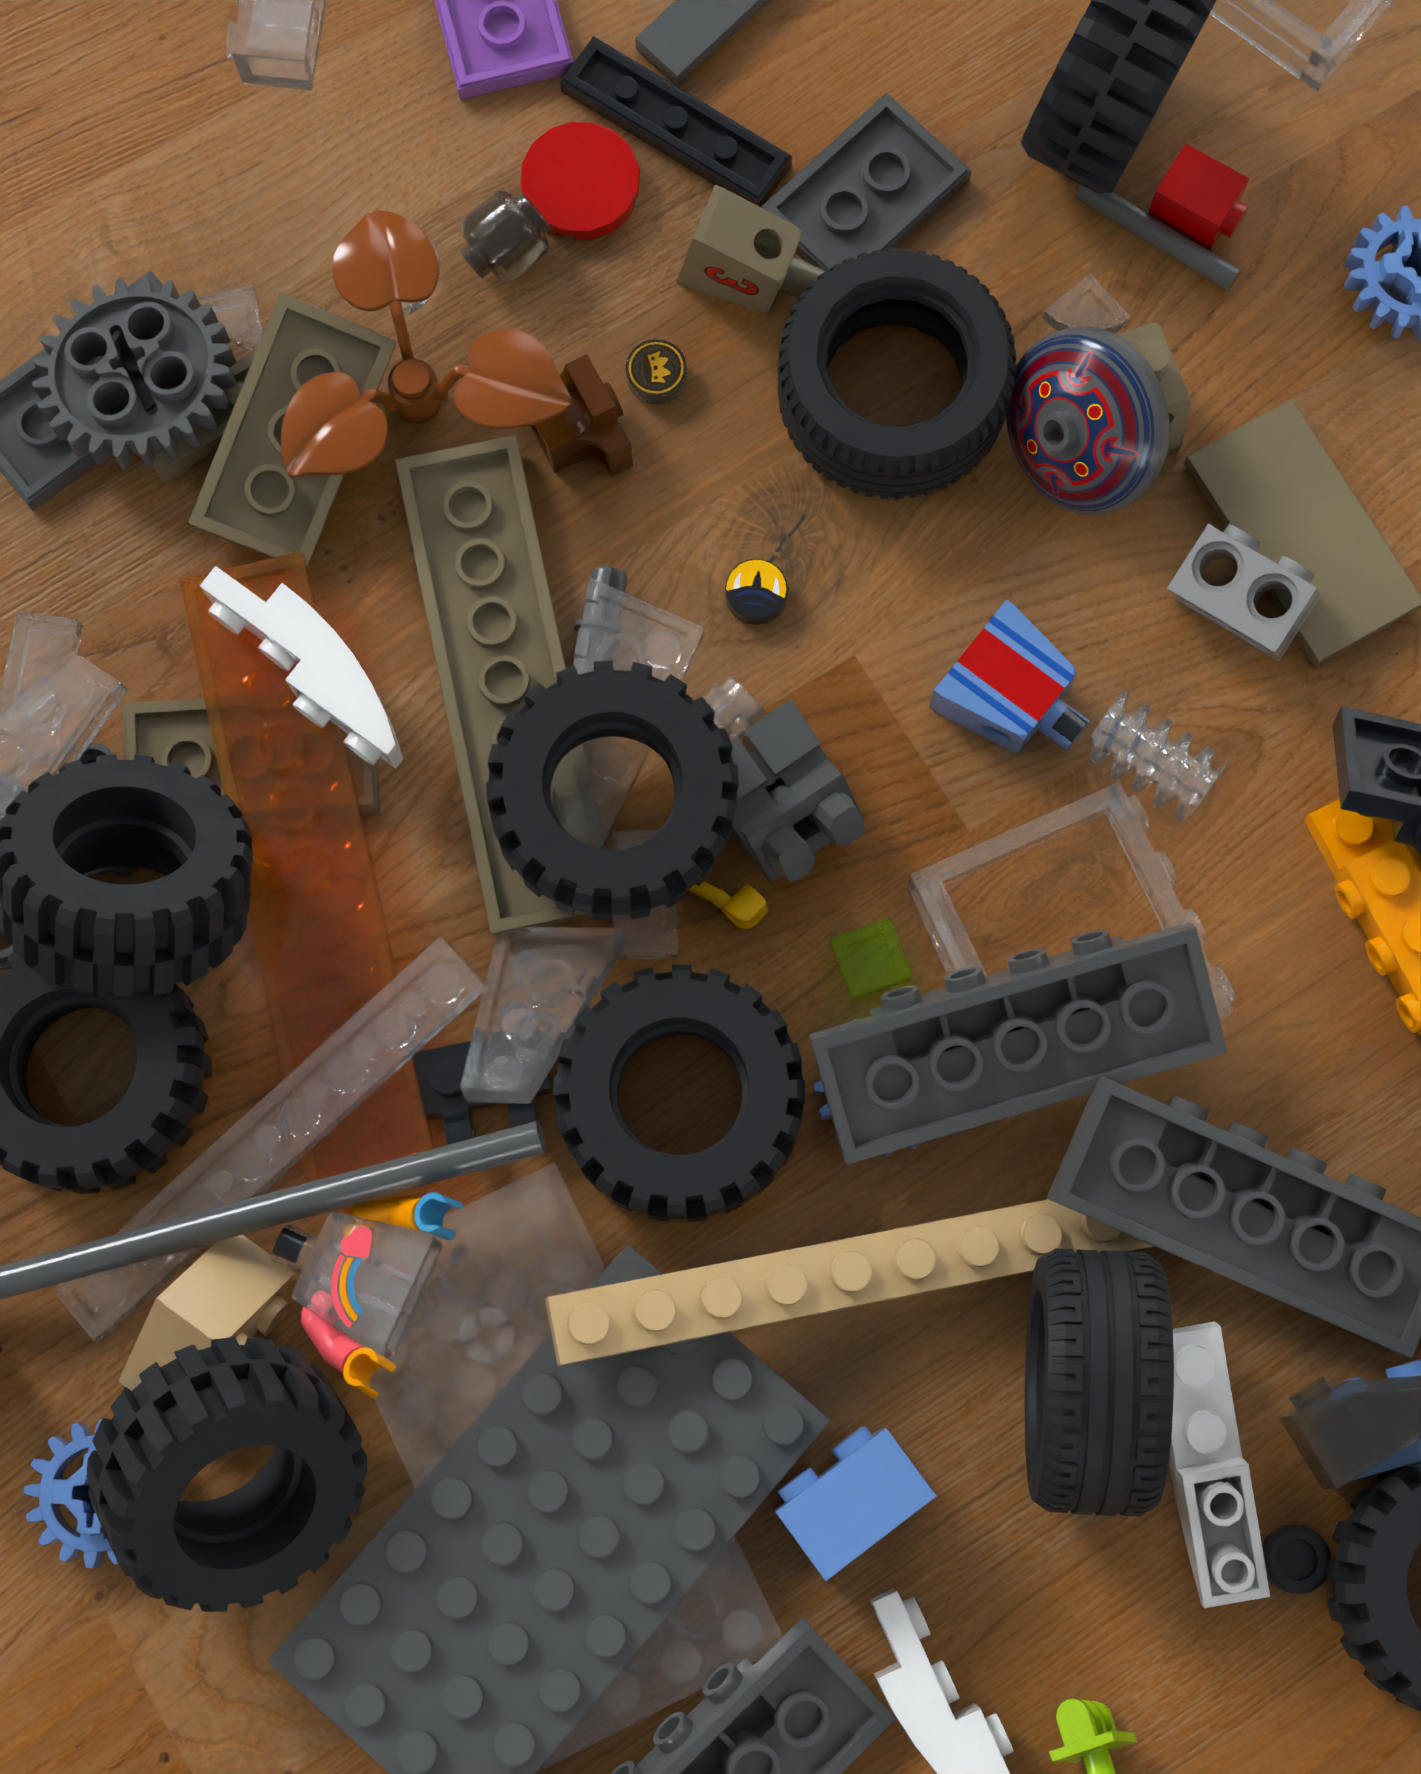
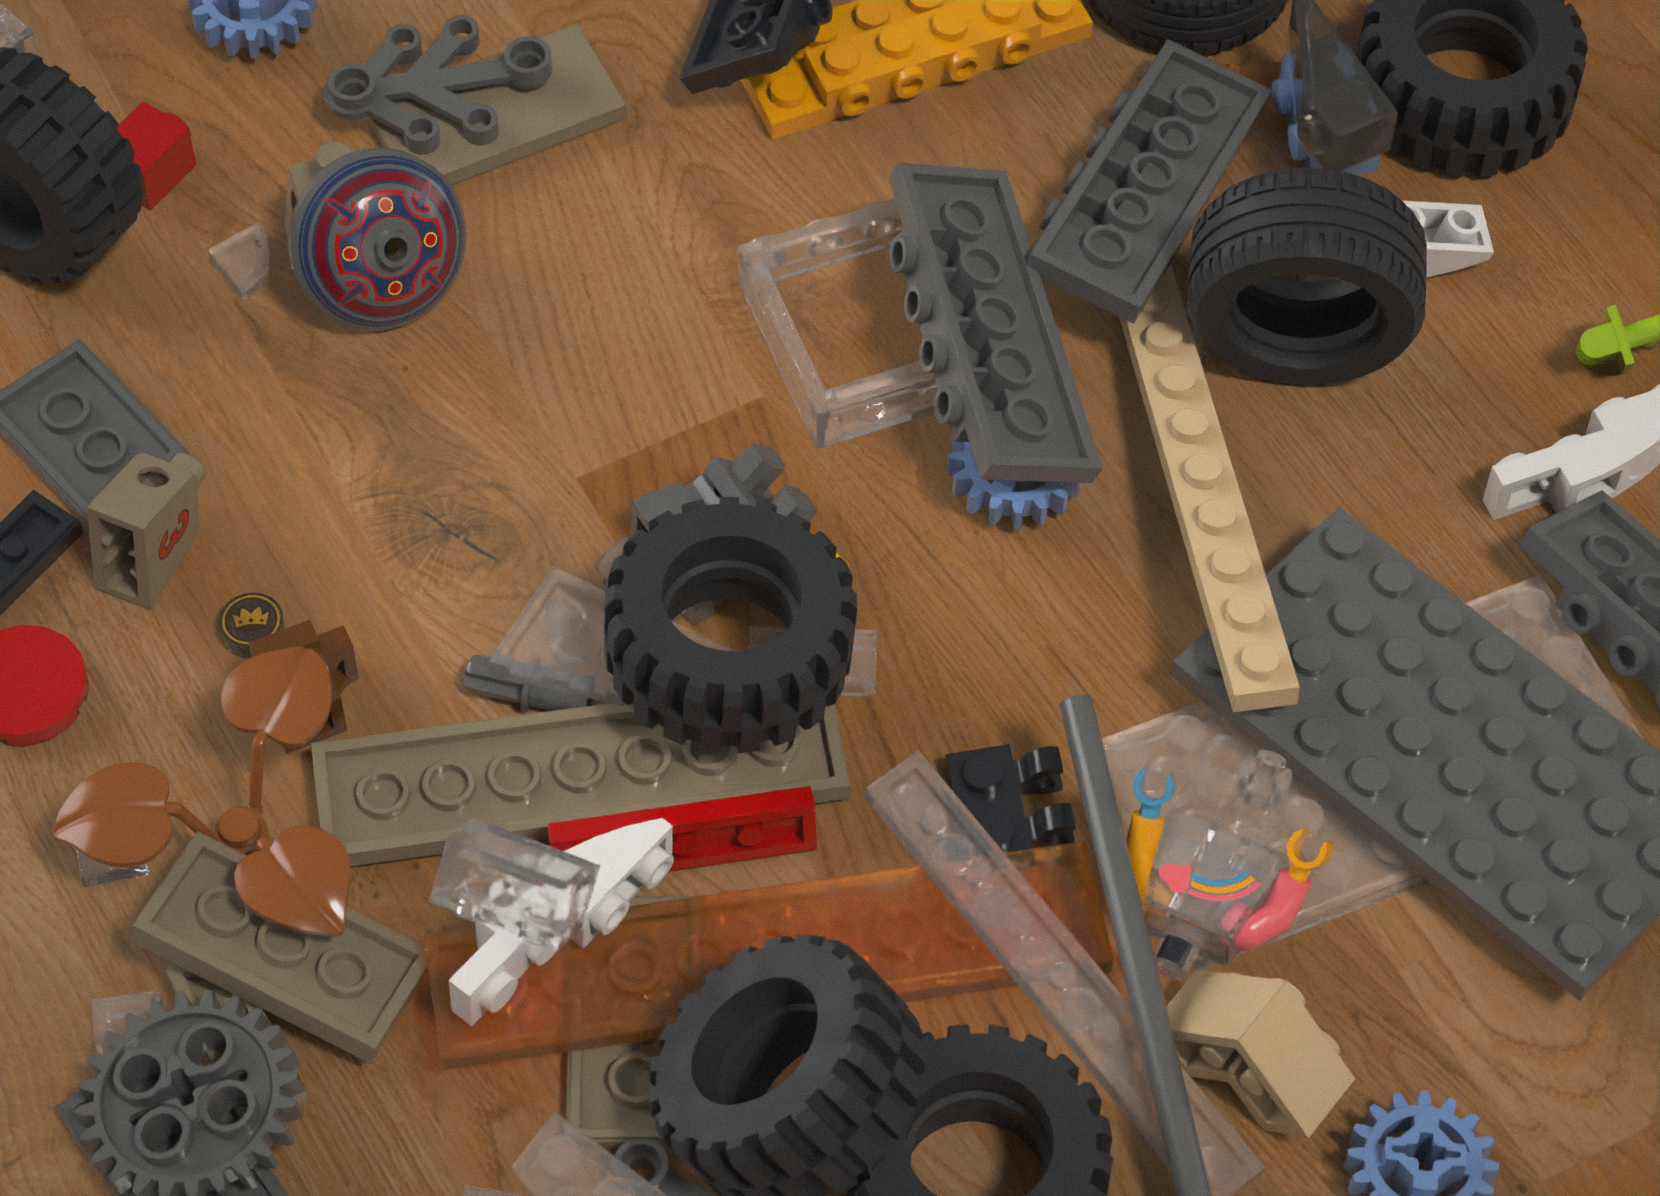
camera: 90 degrees left, 20 degrees down
black tyre [86,1337,368,1612] -> none
clear smoke head [460,190,552,282] -> none
clear wing [460,927,627,1104] -> none
black tyre [553,964,805,1222] -> none
tile [725,559,787,625] -> none
medium blue brick [774,1426,936,1581] -> none
black tyre [778,248,1017,500] -> none
clear neon green tile [829,917,912,1001] -> none
torso [929,599,1090,753] -> none
dark grey bar [1075,185,1241,291] -> none
clear piece [1087,689,1230,822] -> none
light grey brick [1167,524,1320,661] -> none
black tile [1262,1525,1331,1594] -> none
none -> dark grey plant [324,15,552,155]
none -> clear brick [429,818,601,950]
none -> red plate [547,786,817,871]

